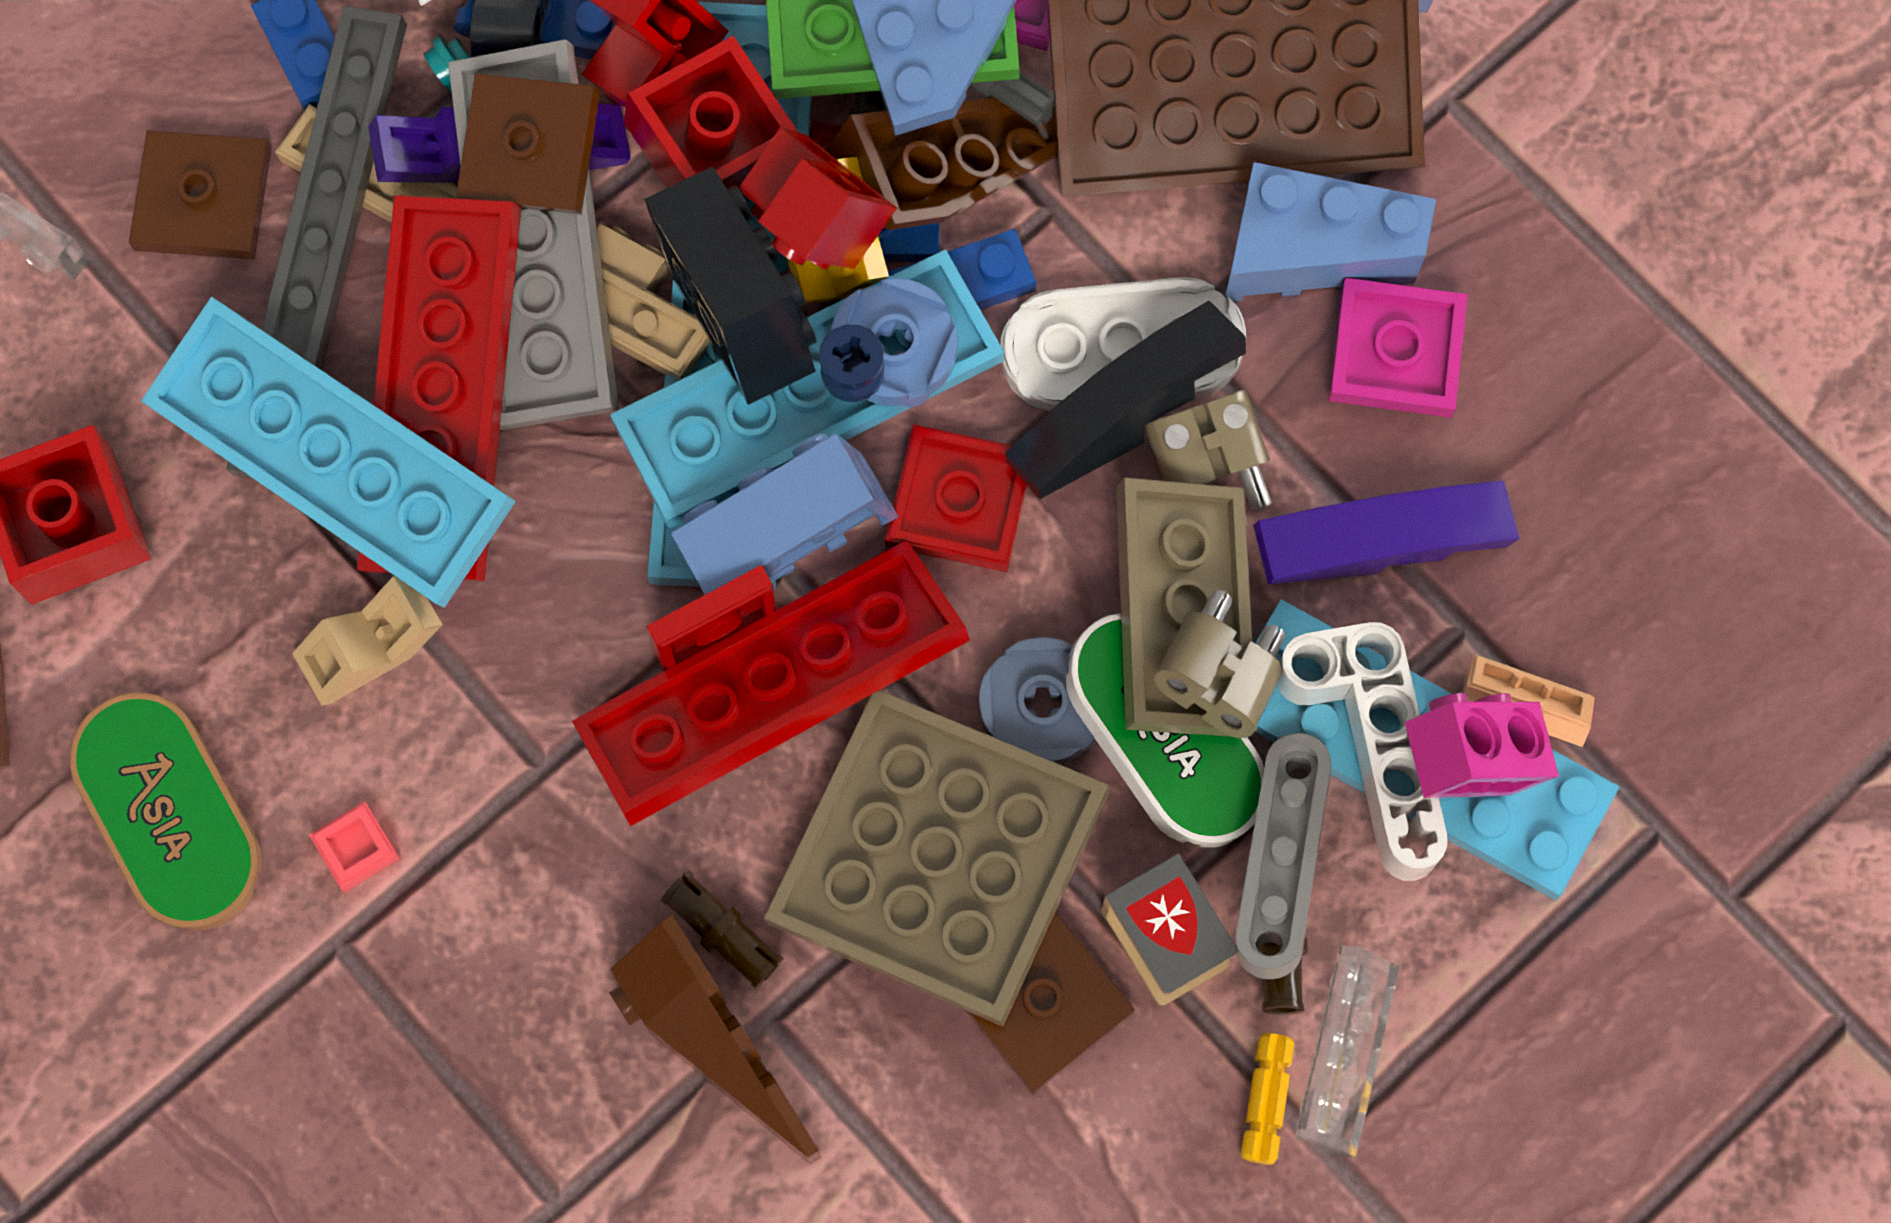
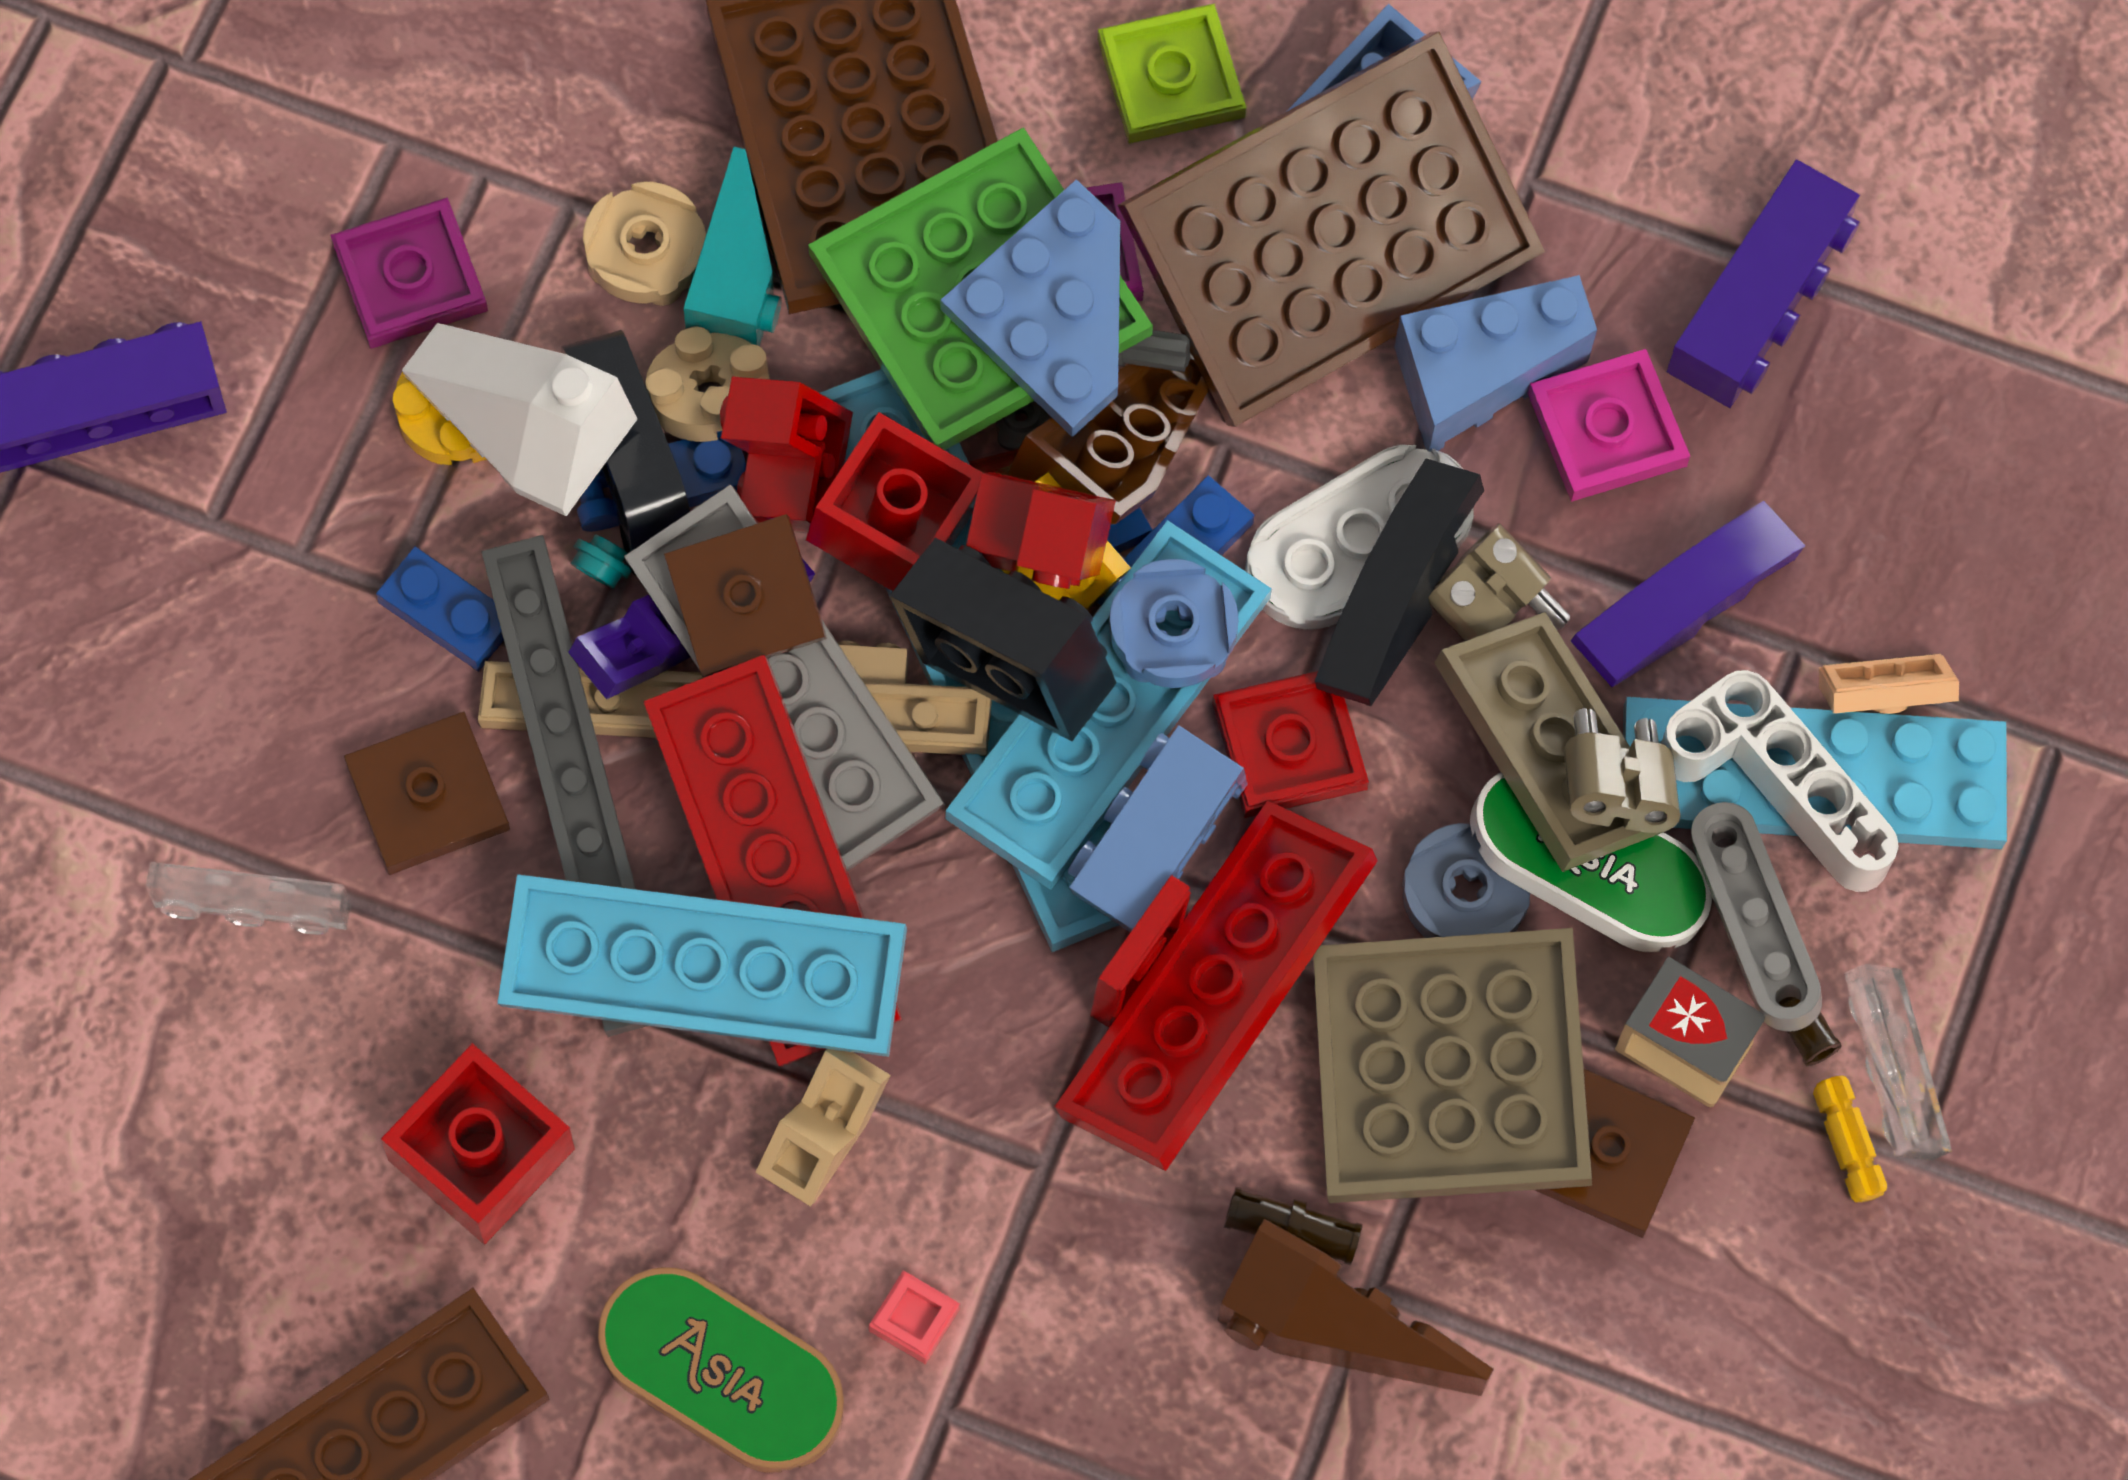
camera: 30 degrees left, 5 degrees down
dark blue wheel [819,324,884,402] -> none
dark pink brick [1405,693,1559,798] -> none
none -> dark purple brick [1666,159,1860,409]

